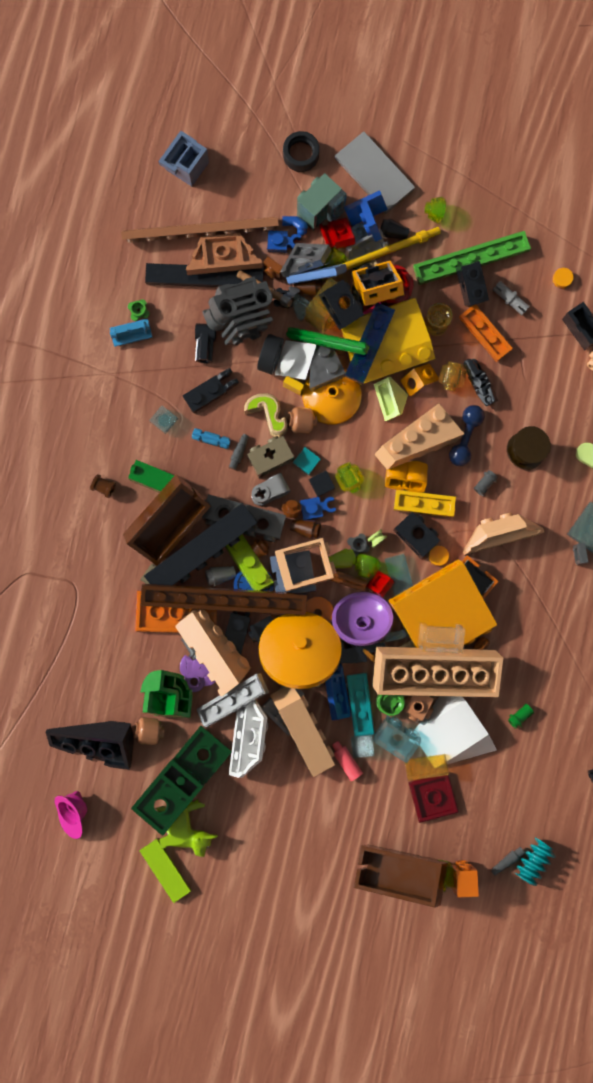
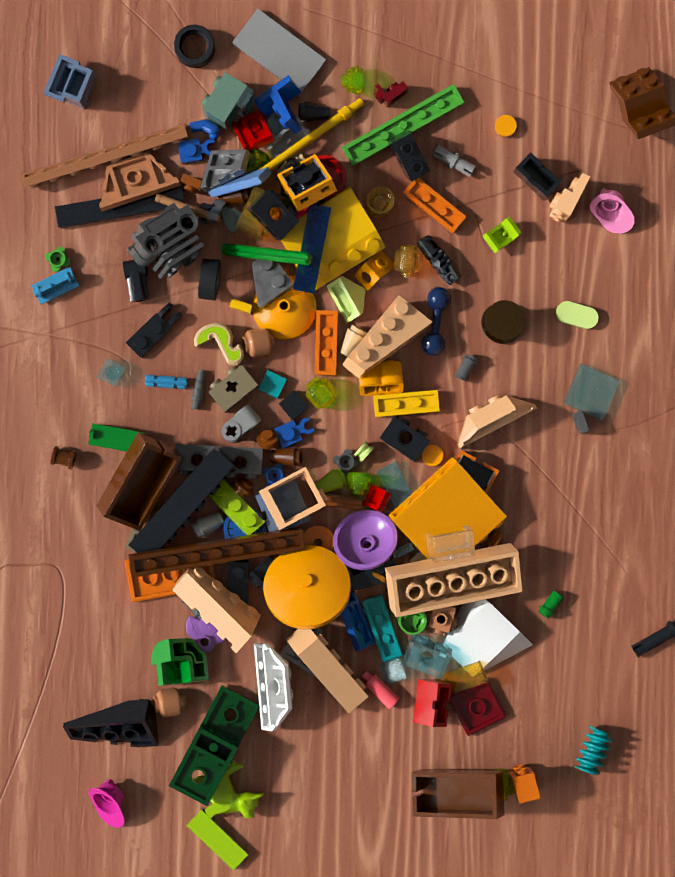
camera: 10 degrees left, 5 degrees up
light grey tile [197,673,269,728] -> none
white sticker [275,340,316,379] -> none
dark grey animal [491,847,525,876] -> none
none -> blue plate [263,464,286,486]
none -> orange plate [315,310,338,376]
none -> tan cone [339,324,367,357]
none -> dark red bracket [374,81,408,107]
none -> brick [413,679,452,727]
none -> lime bracket [483,217,522,253]

